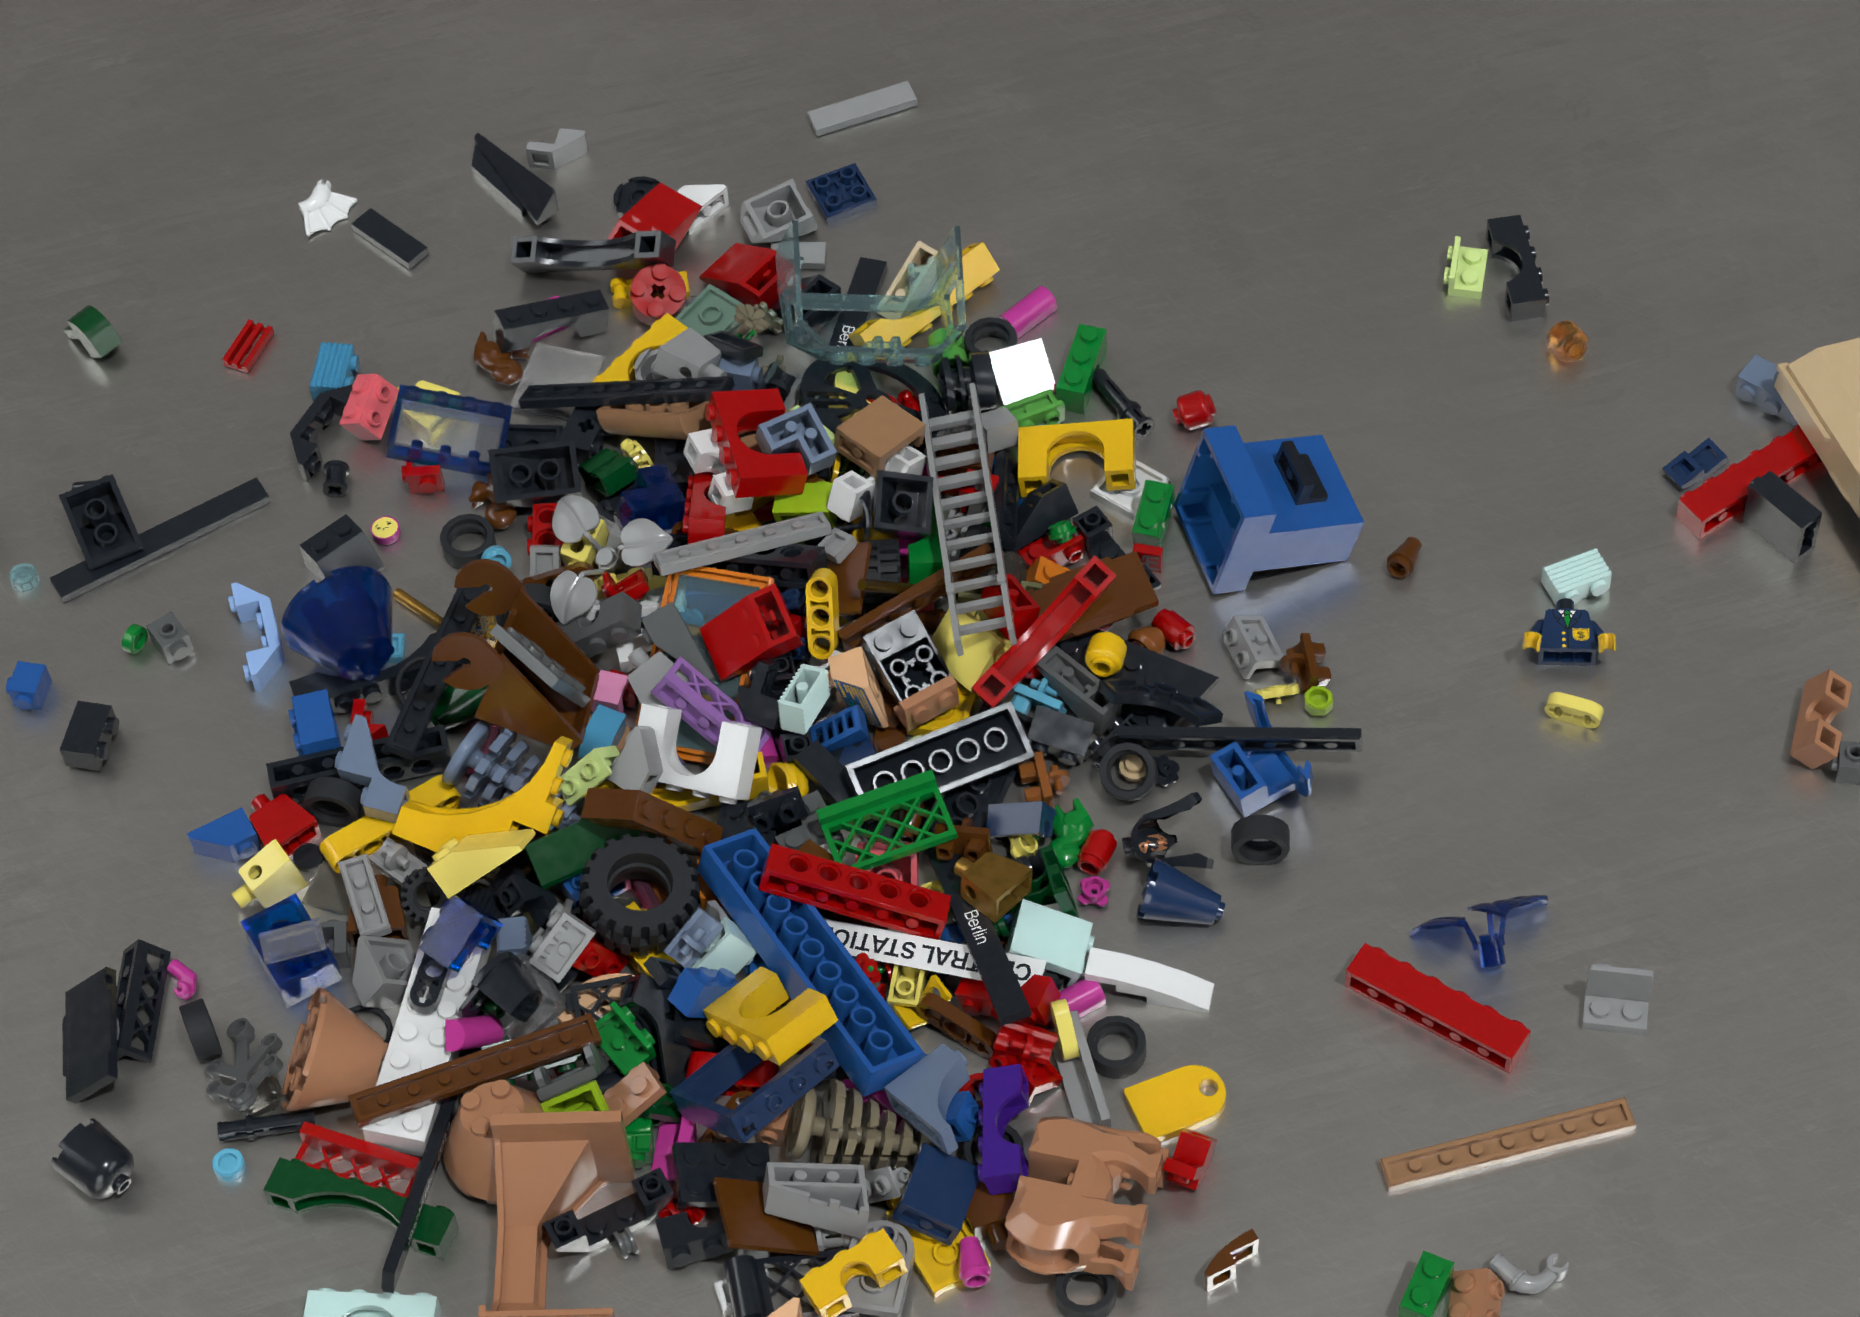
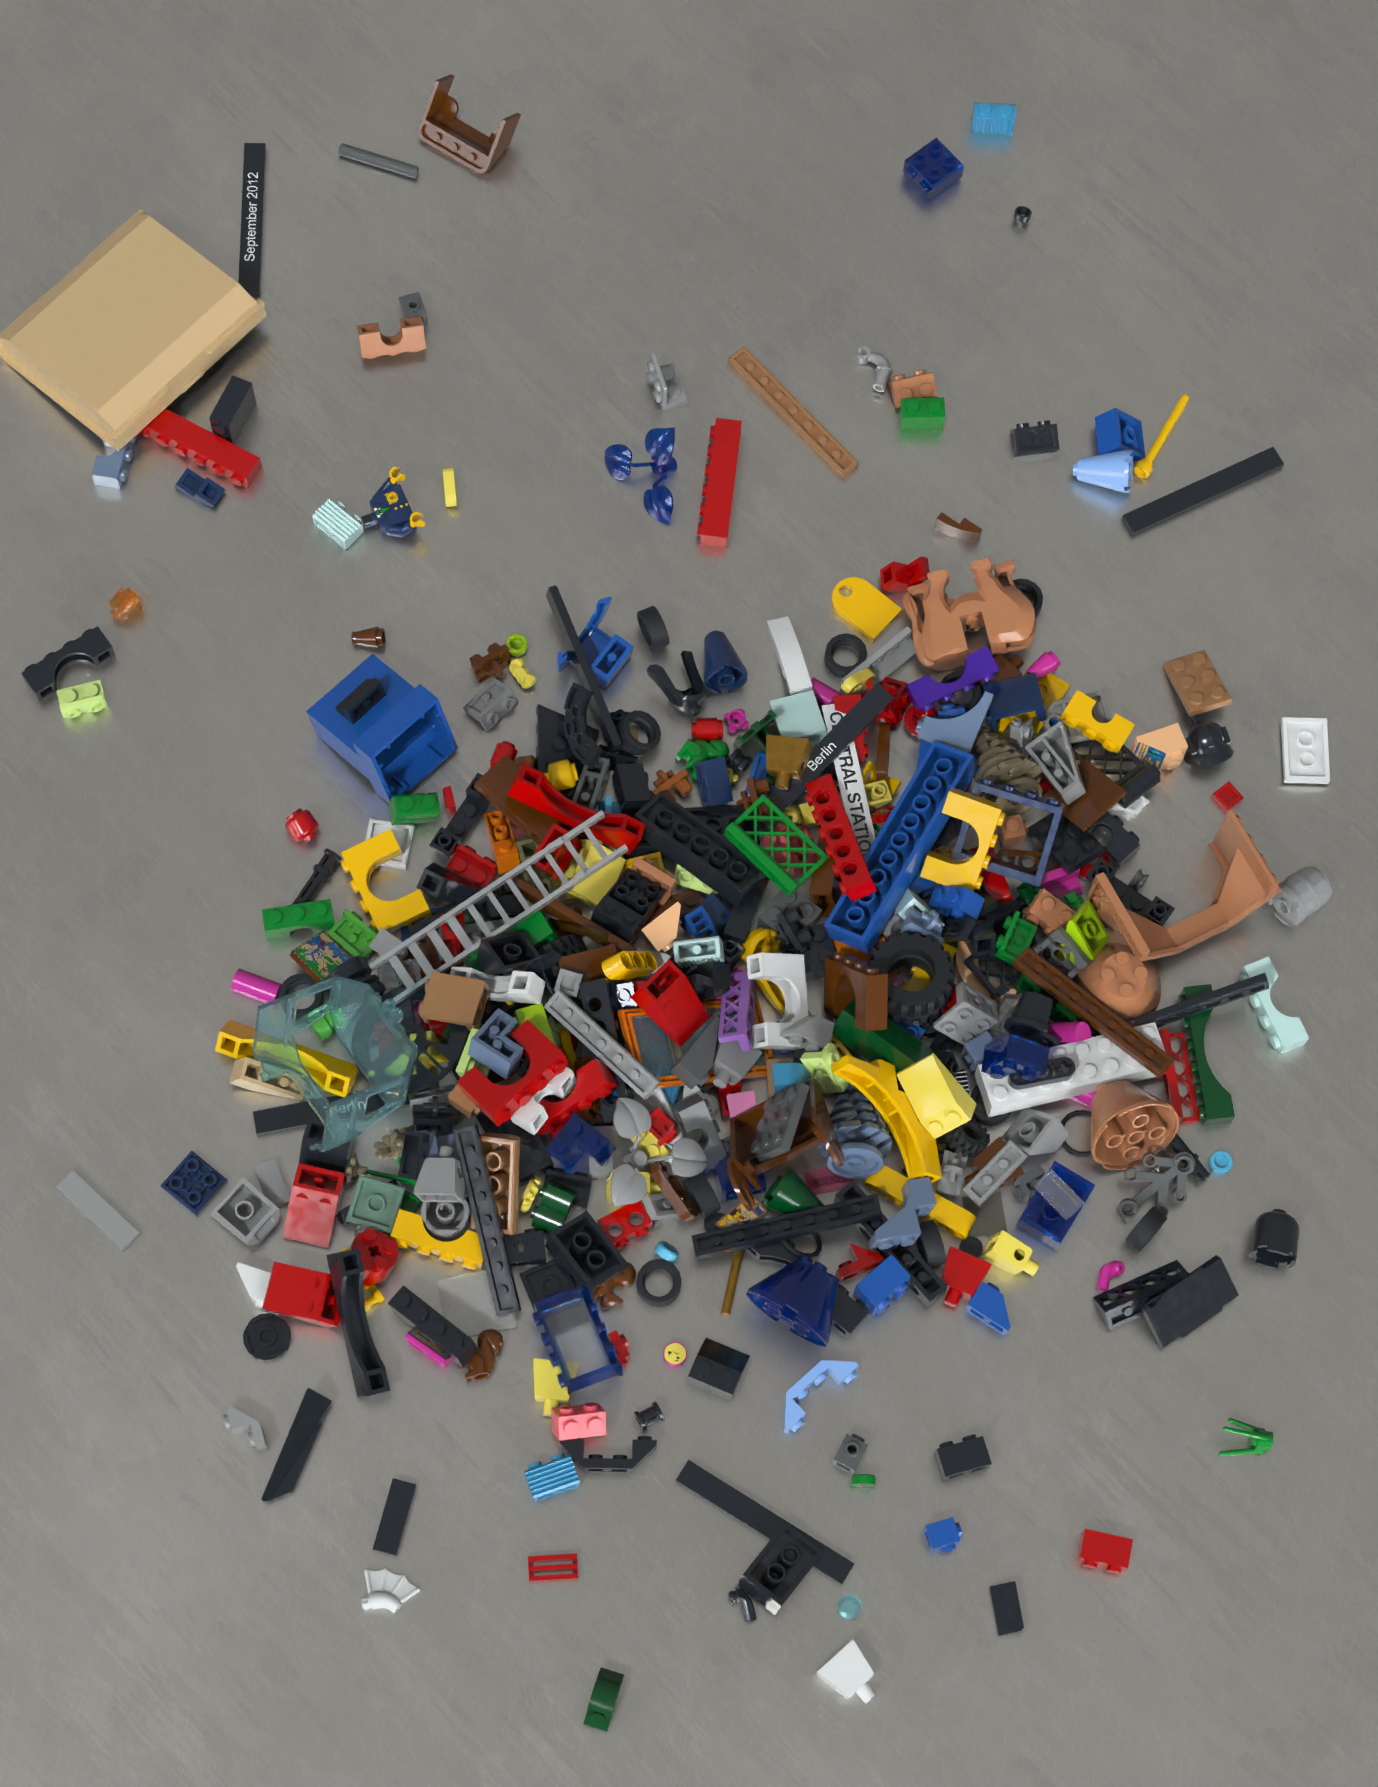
camera: 125 degrees left, 15 degrees up
green plate [1048,520,1076,544] -> none

